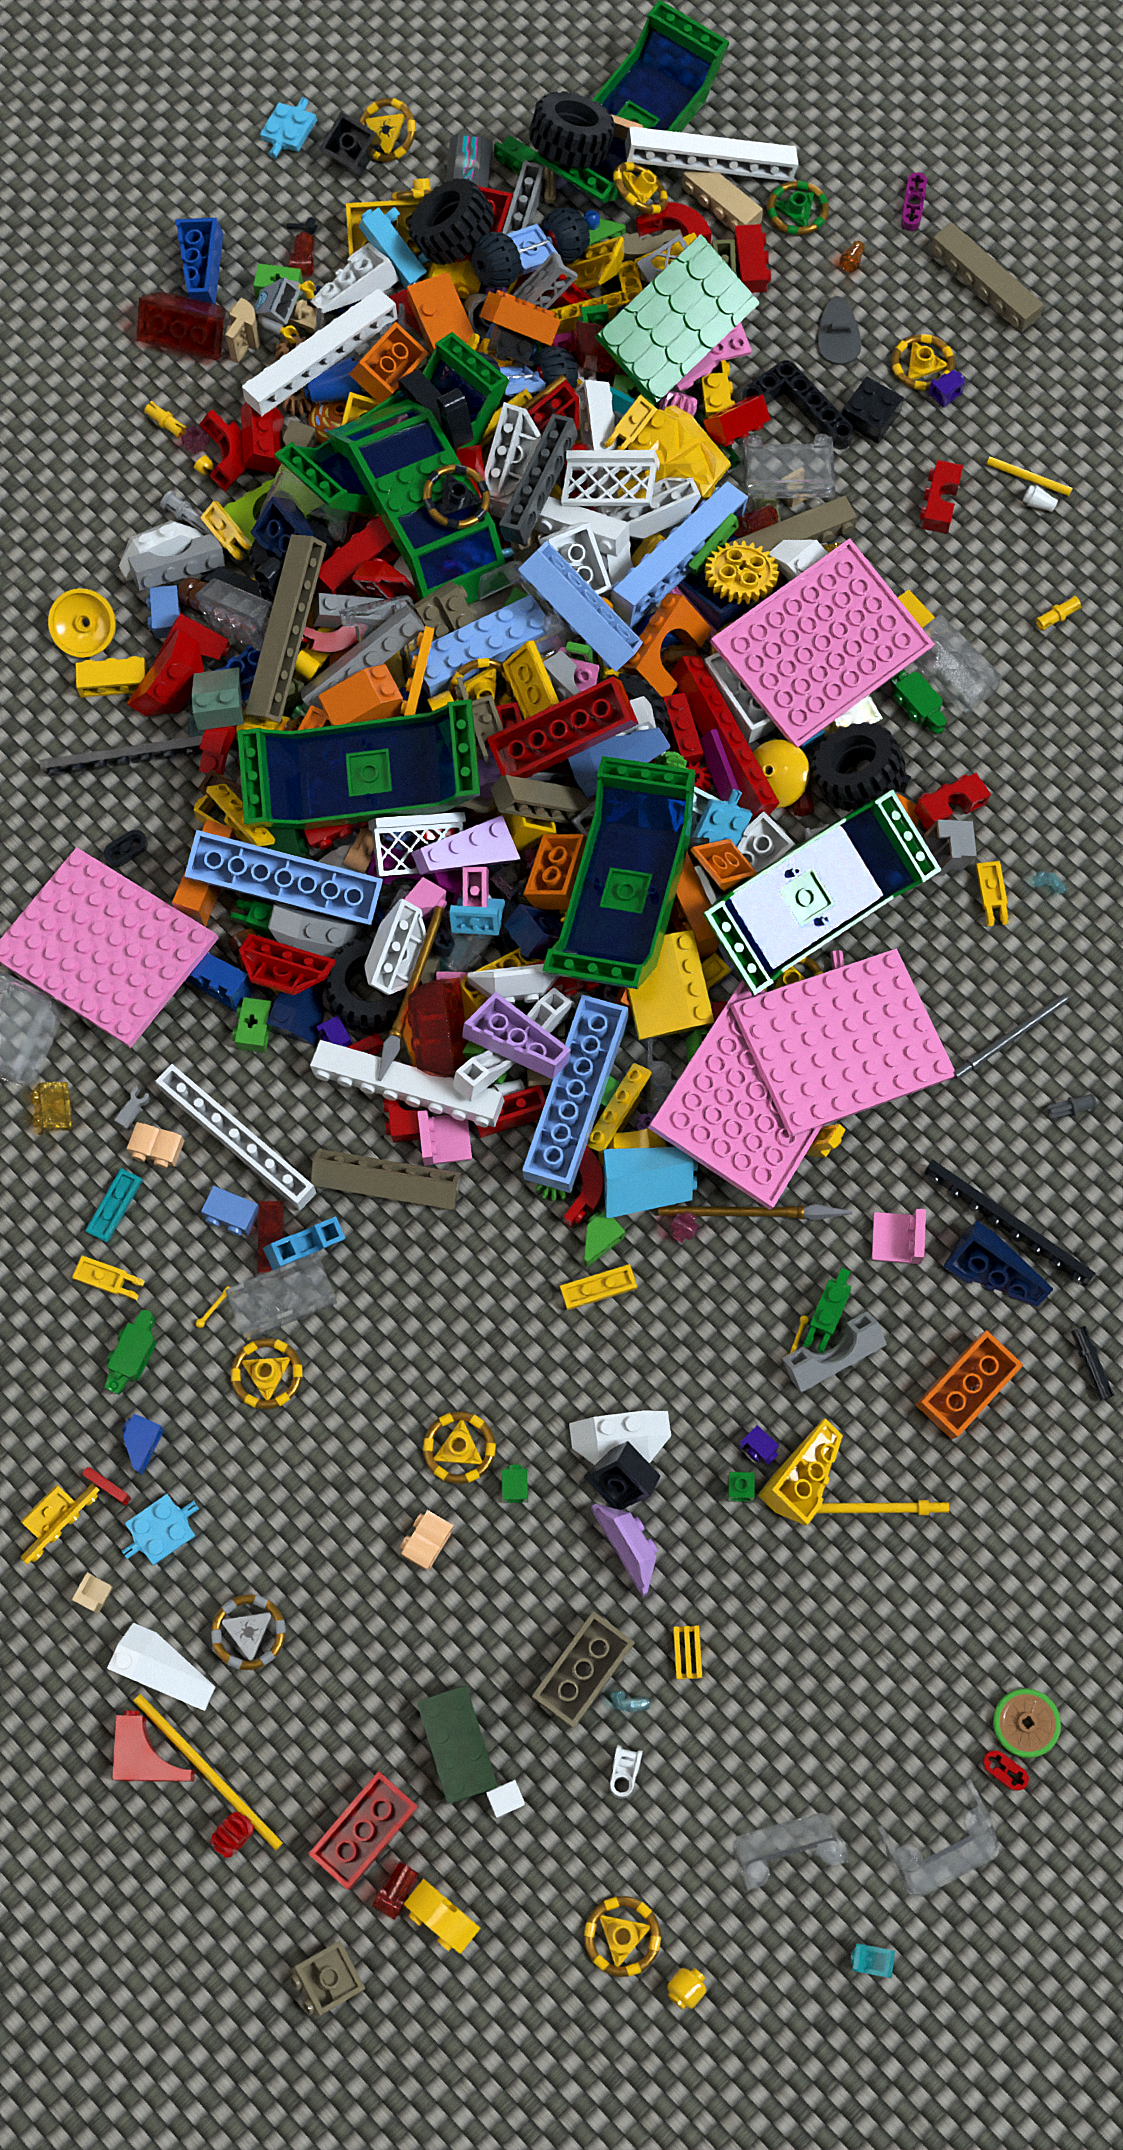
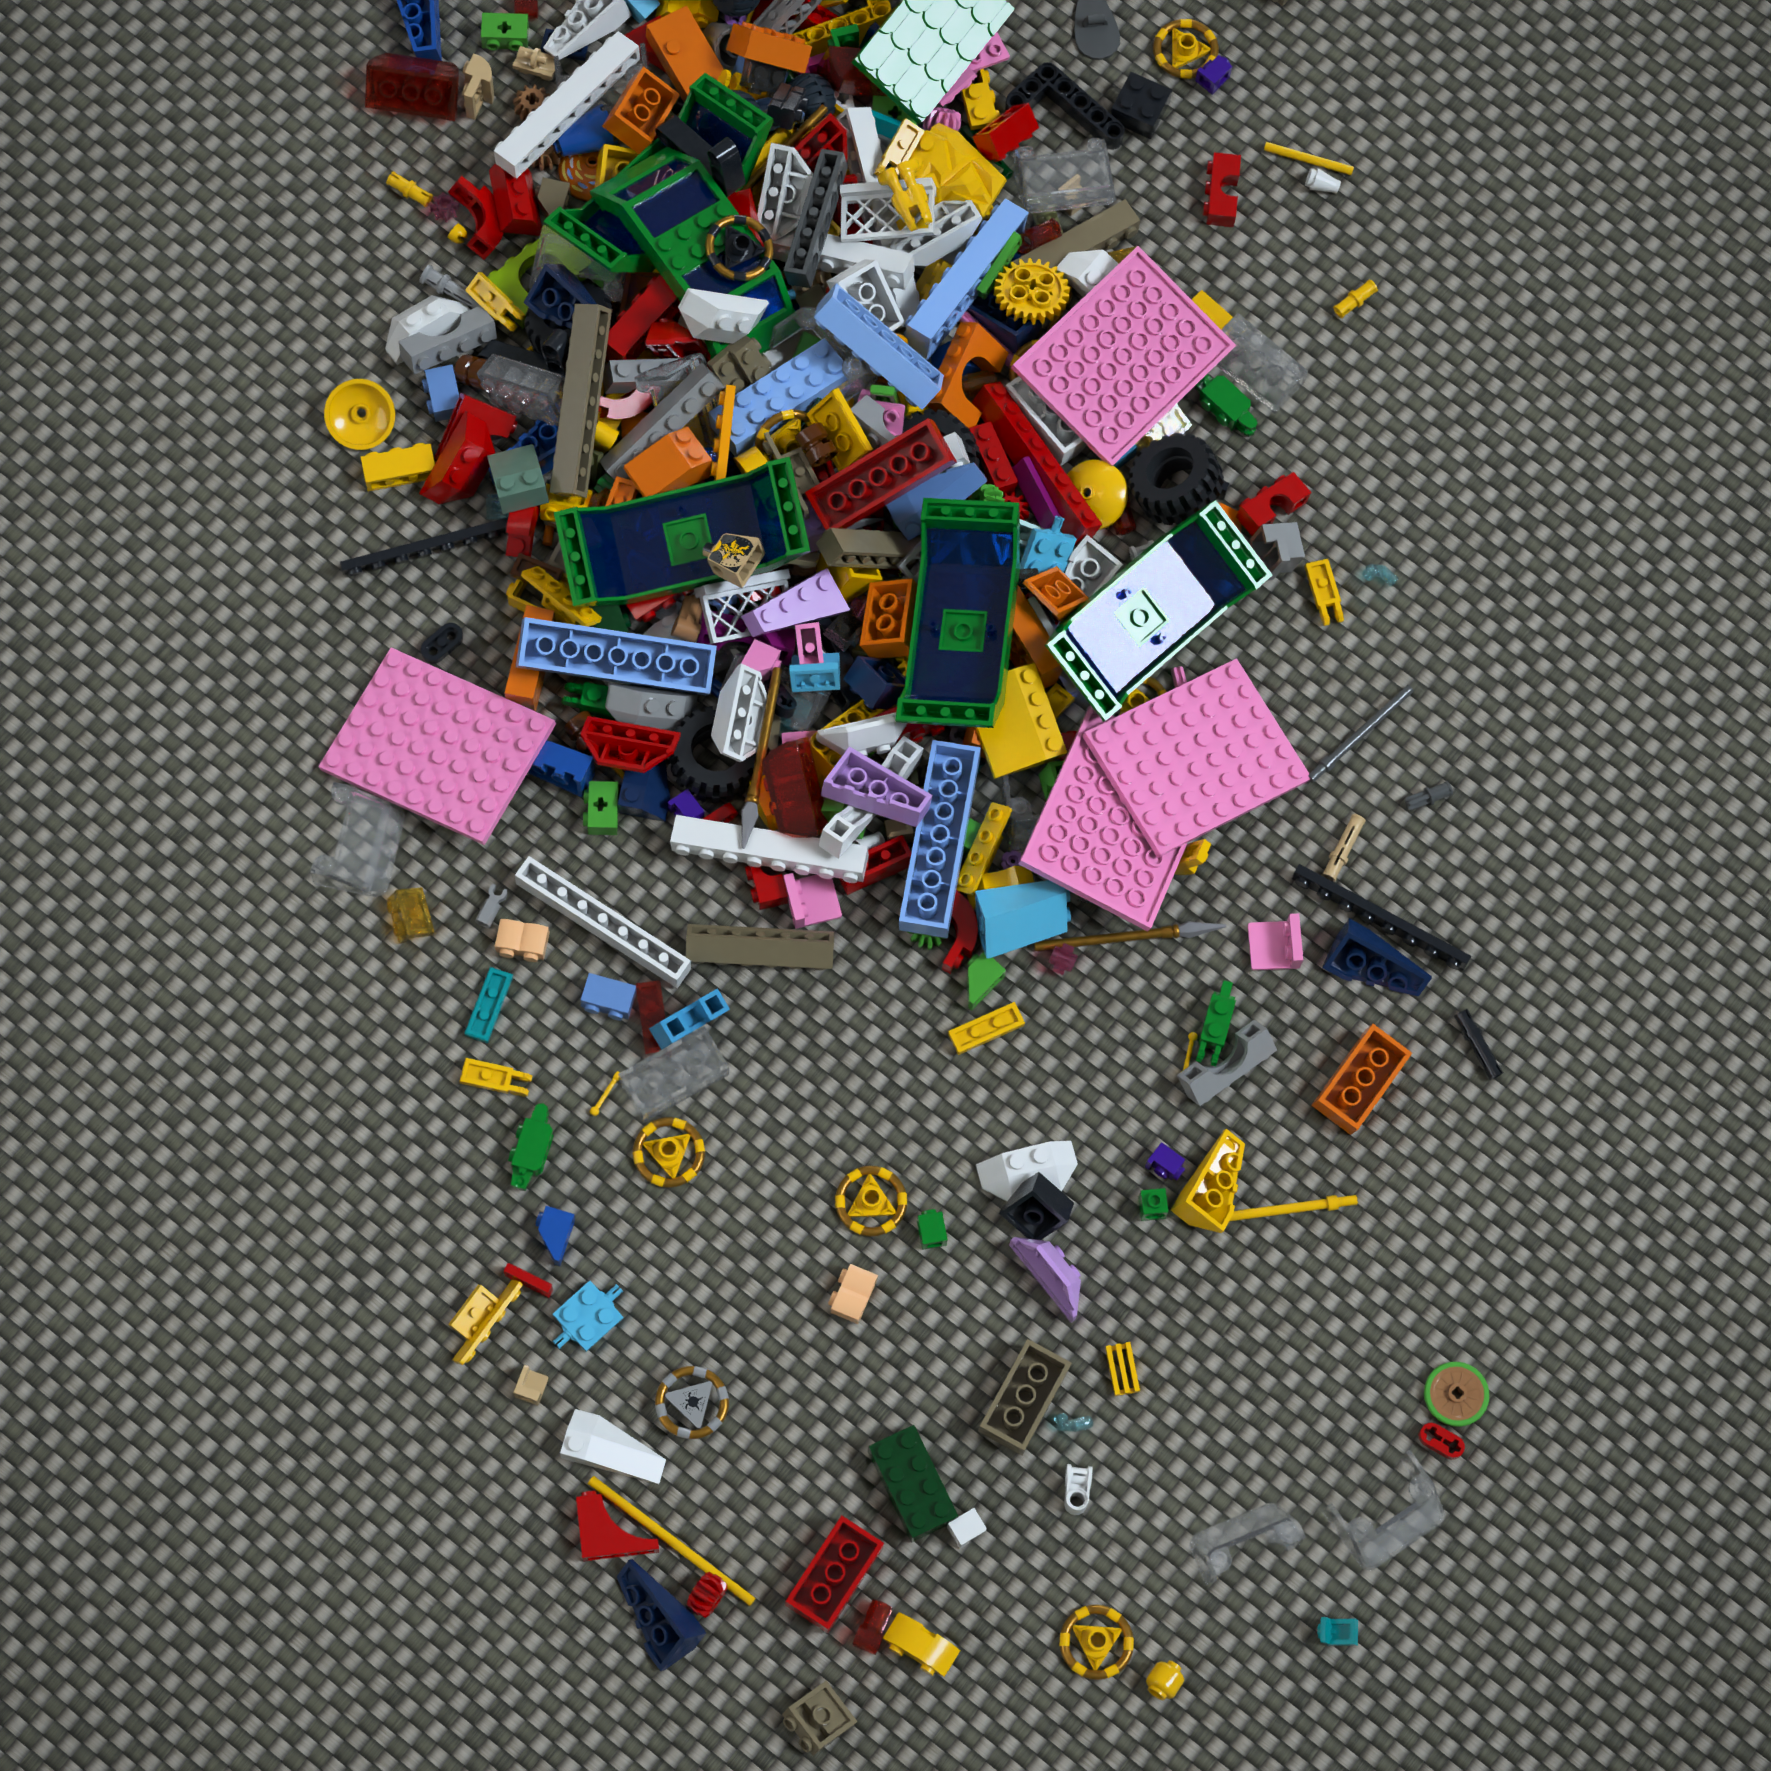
camera: 15 degrees left, 0 degrees up
light grey torso [253,277,317,344] -> none
none -> dark blue wedge [617,1559,706,1671]
none -> white wedge [678,288,769,344]
none -> torso [703,533,765,588]
none -> black brick [767,83,809,131]
none -> reddish brown wheel [795,422,838,468]
none -> yellow piece [877,159,933,232]
none -> tan pin [1321,814,1366,883]

